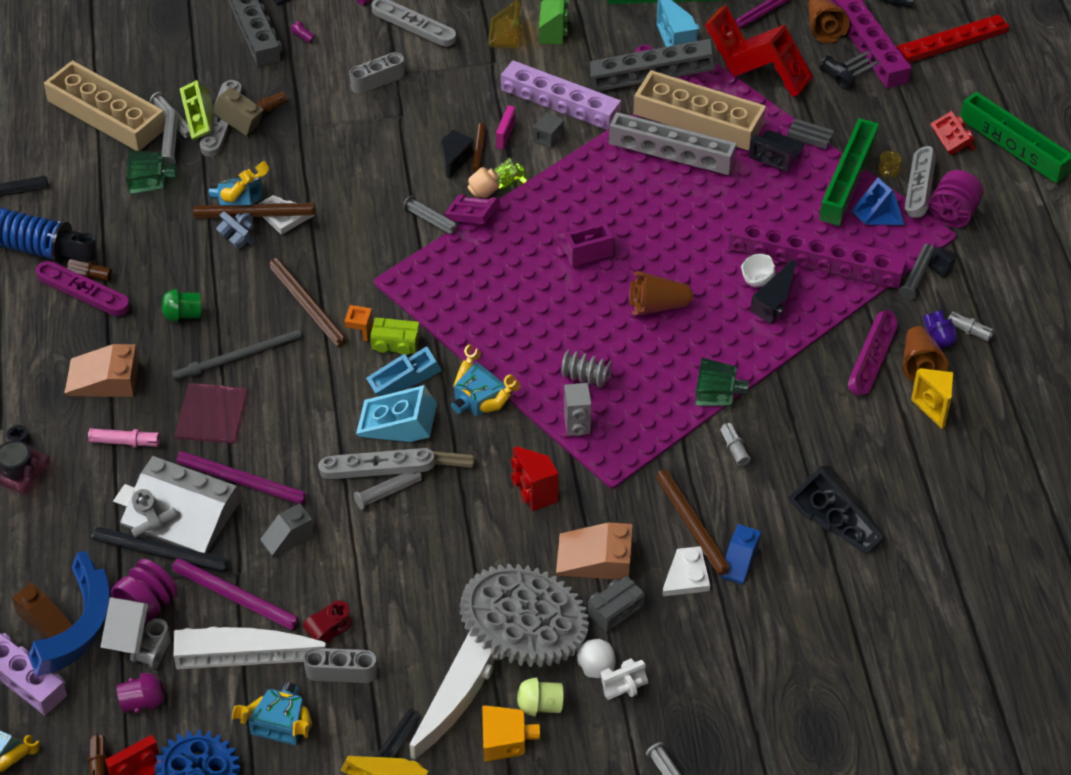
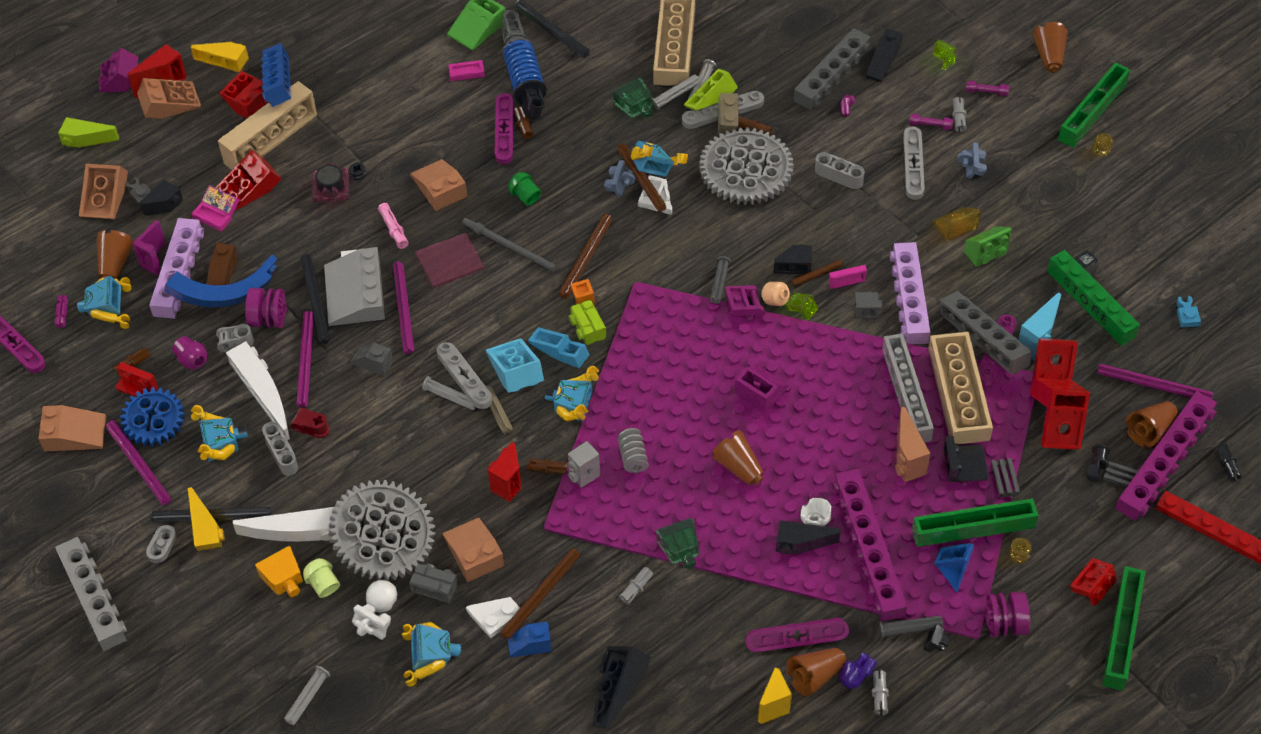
camera: 60 degrees right, 5 degrees up
light grey slope [101,597,148,654] -> none
light grey piece [131,489,178,538] -> none
light grey piece [905,146,936,218] -> none
none -> dark azure torso [402,622,461,686]
none -> reddish brown axle [528,458,568,474]
none -> light grey gear [699,127,794,205]
none -> nougat slope [895,407,930,482]

